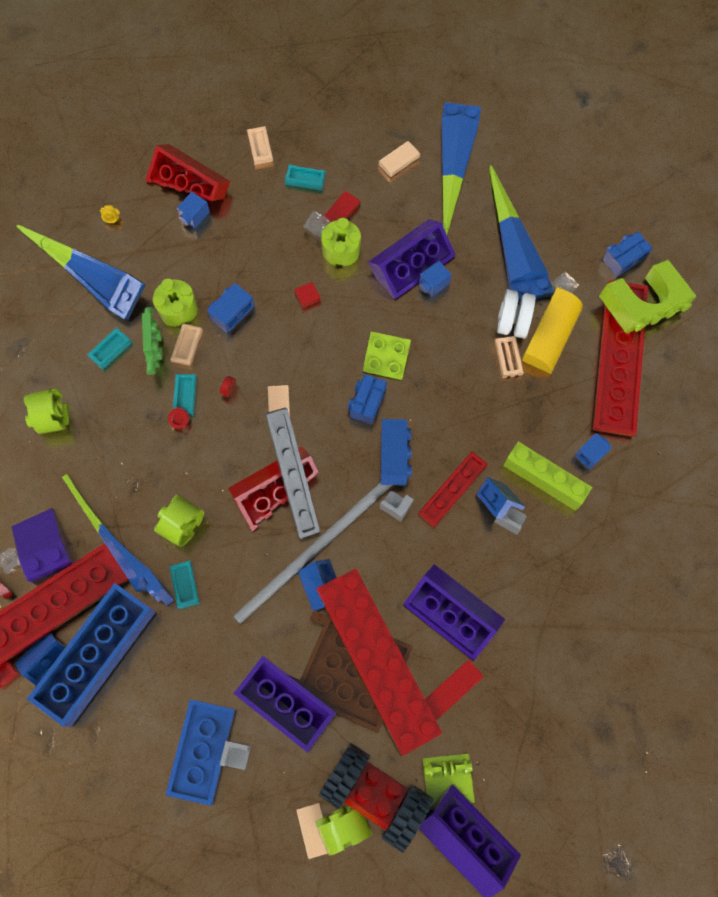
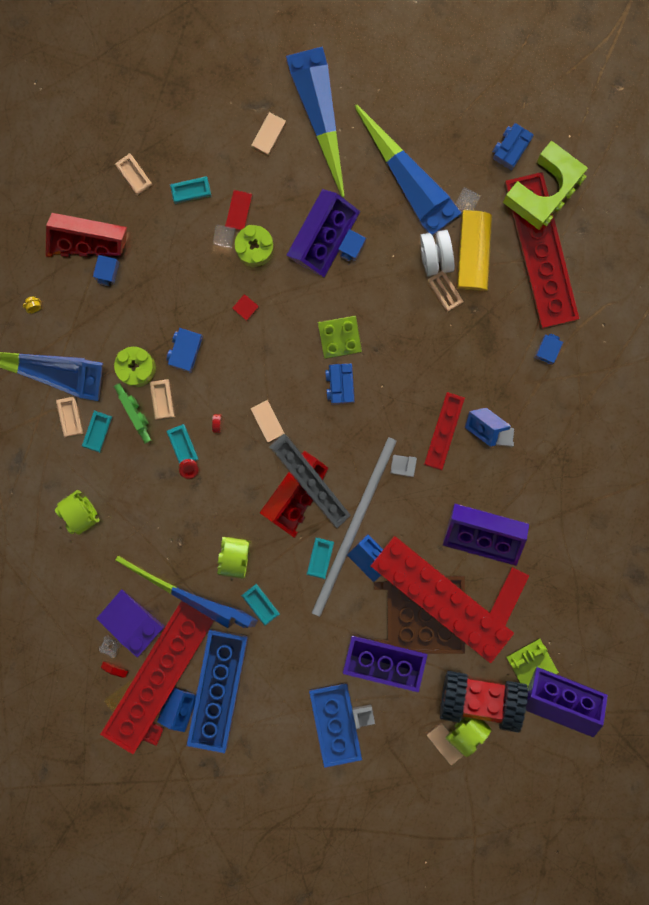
camera: 15 degrees left, 15 degrees up
blue brick [381,419,412,485] -> none
lime brick [503,442,592,511] -> none
none -> light nougat tile [56,396,84,438]
none -> teal tile [307,537,334,579]

